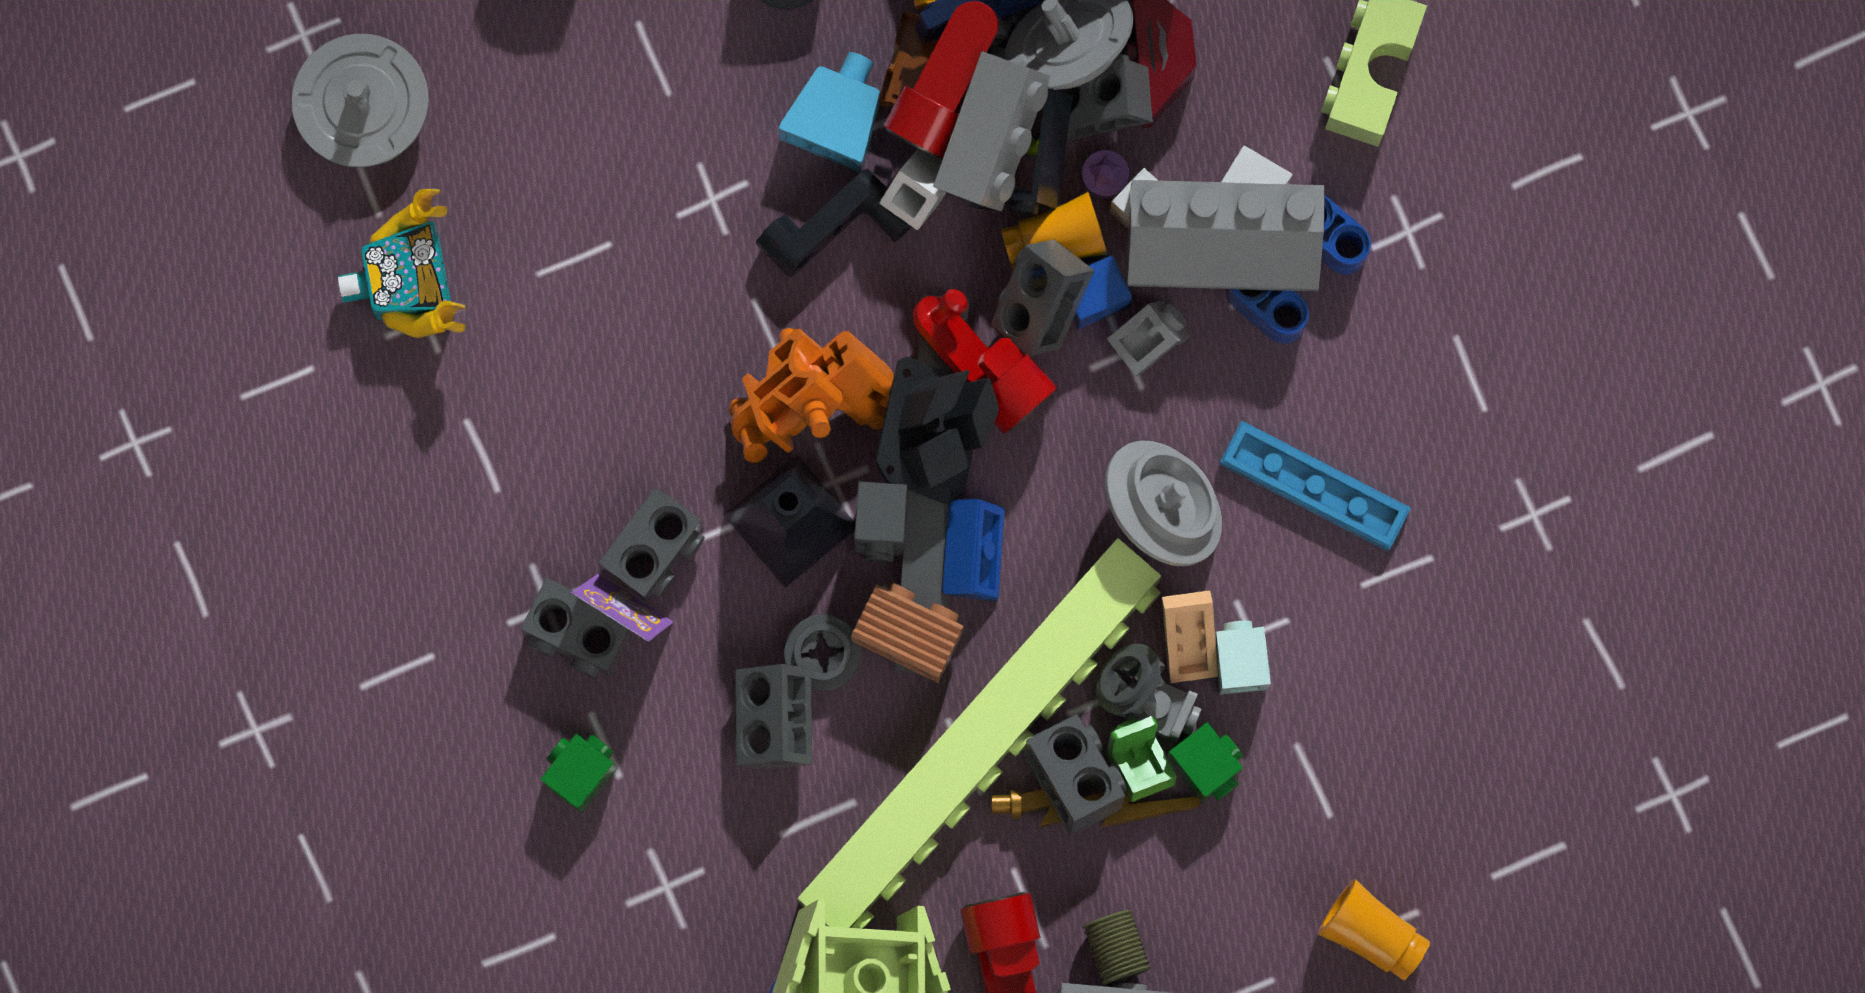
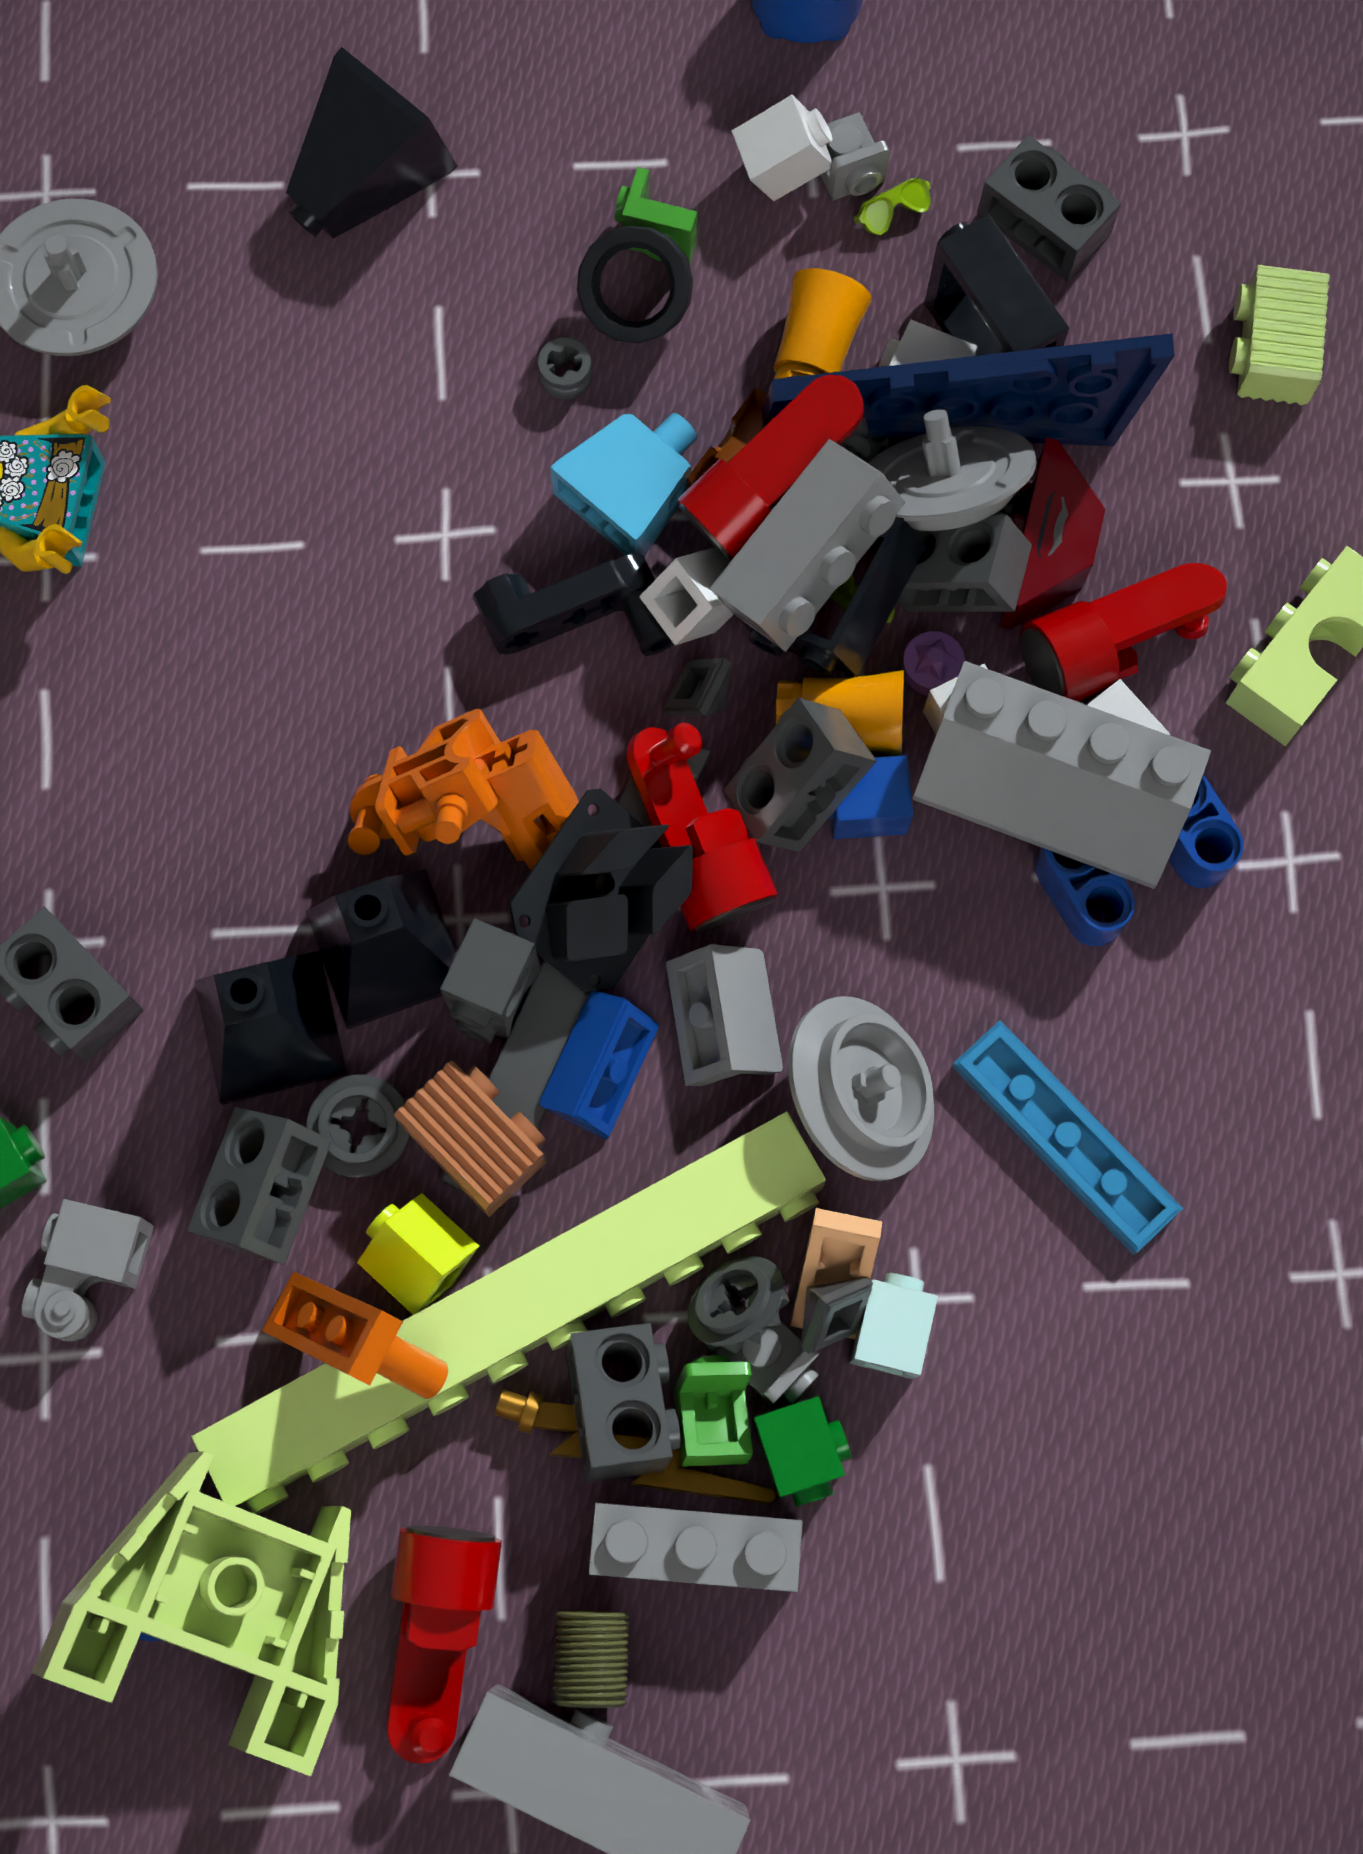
camera: 20 degrees right, 5 degrees down
medium lavender sticker [571,574,673,642] -> none
dark grey brick [598,486,705,603] -> none
light grey bracket [1107,300,1190,376] -> none
light orange plant [1317,879,1430,981] -> none
none -> light grey brick [22,1199,154,1342]
none -> black slope [195,951,348,1105]
none -> orange piece [262,1271,448,1399]
none -> neon yellow brick [357,1193,479,1315]
none -> dark grey bush [538,337,592,400]
none -> light grey brick [589,1503,803,1592]
none -> dark grey slope [663,658,732,716]
none -> light grey panel [666,944,783,1086]
none -> dark grey slope [801,1277,873,1354]
none -> red piece [1021,563,1227,702]

